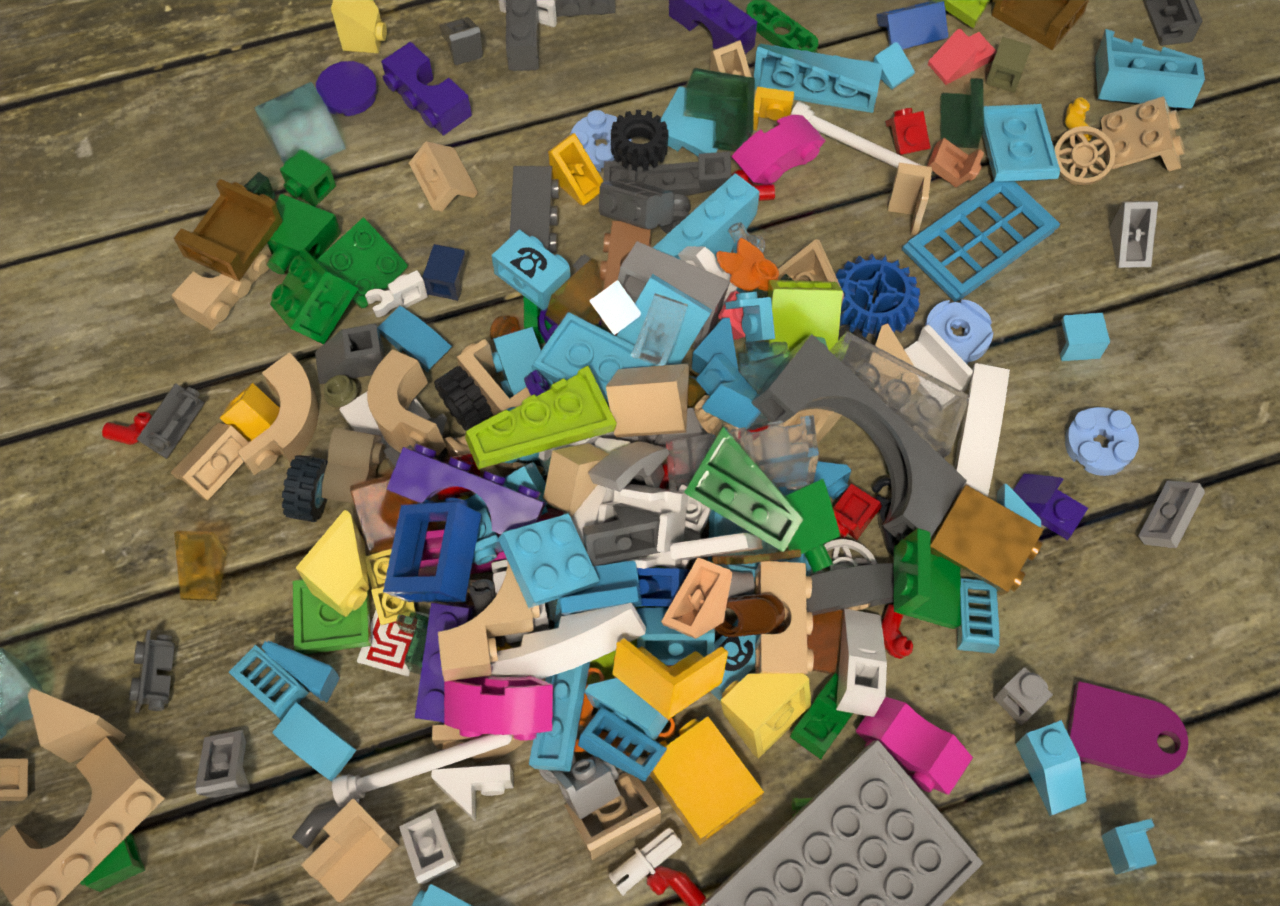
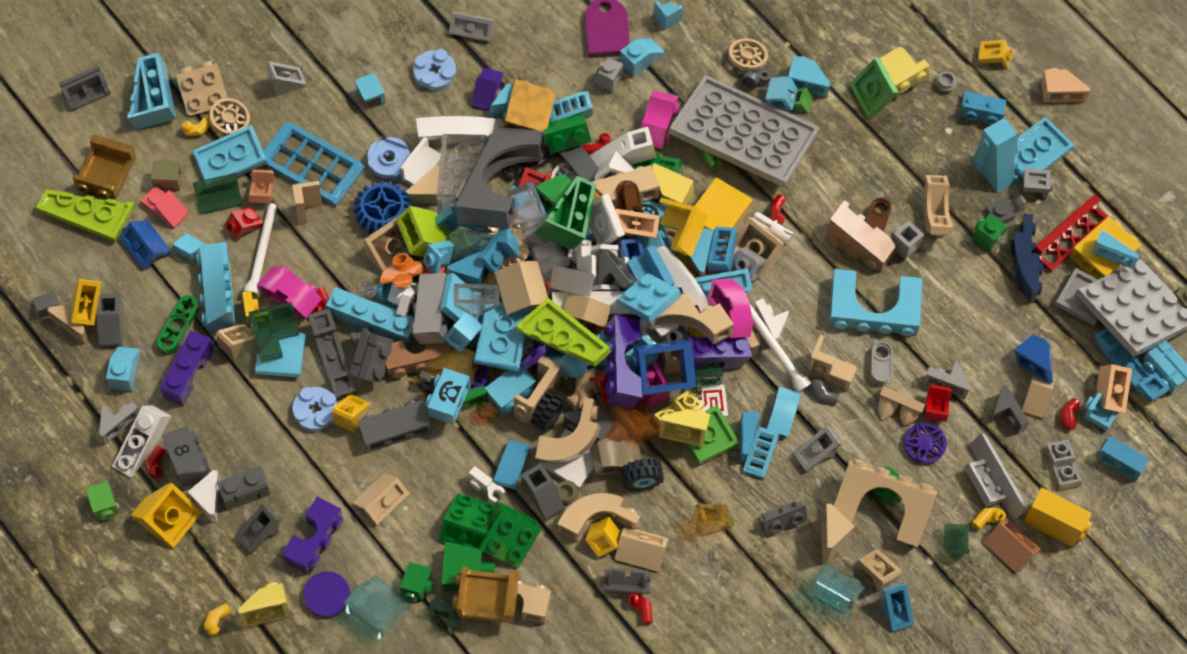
camera: 115 degrees left, 0 degrees up
white slope [399,809,460,884] -> none
dark blue panel [422,244,465,301] -> none
black tyre [610,110,669,171] -> none
none -> white slope [594,152,634,180]

